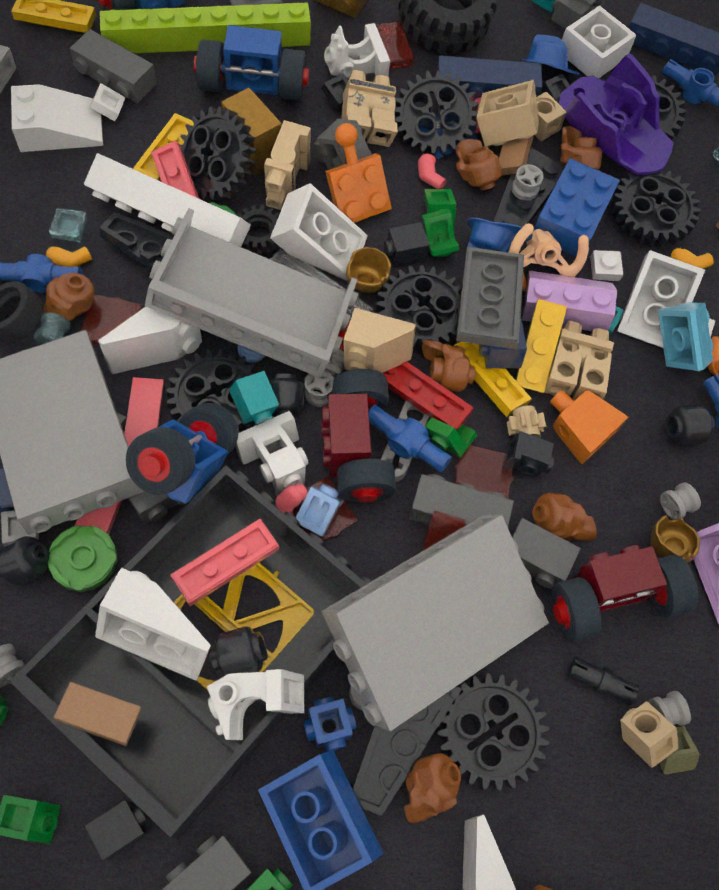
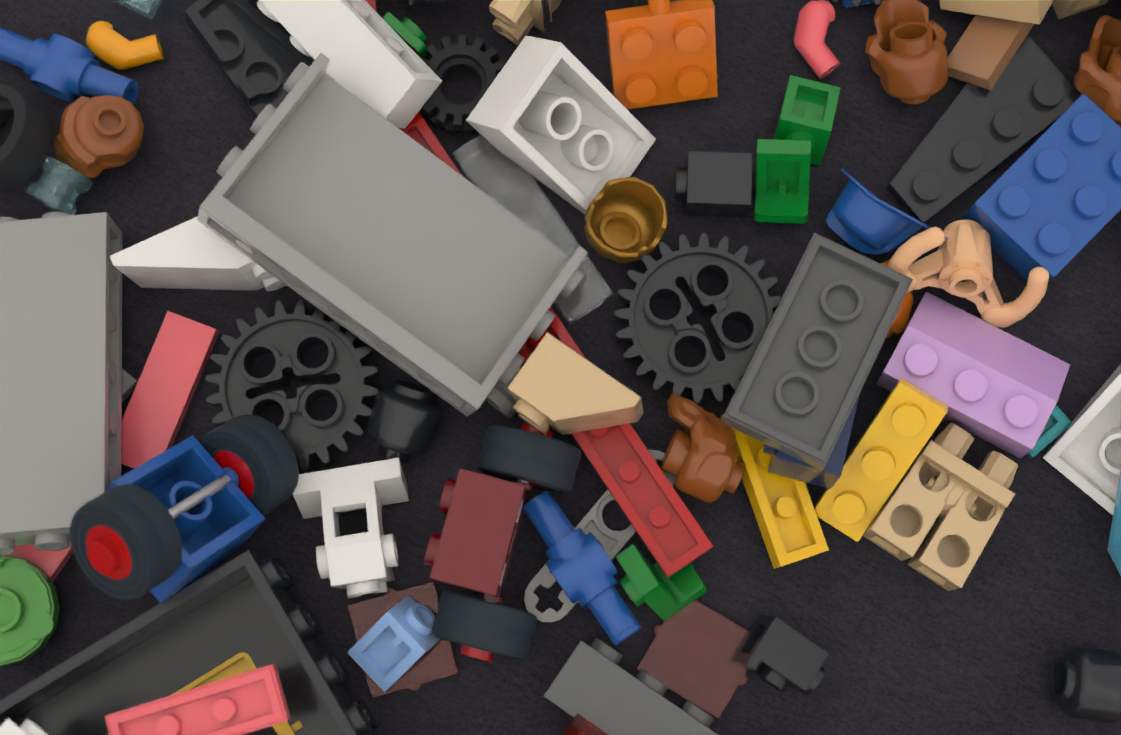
camera: 30 degrees right, 15 degrees up
clear red piece [81,295,142,345] -> none
teal brick [229,371,279,424] -> none
coral arm [275,483,308,516] -> none
light grey wheel [304,370,334,407] -> none
tan gear [507,406,546,438] -> none
light grey wheel [512,164,543,200] -> none
orange torso [550,390,628,464] -> none
white plate [590,250,623,281] -> none

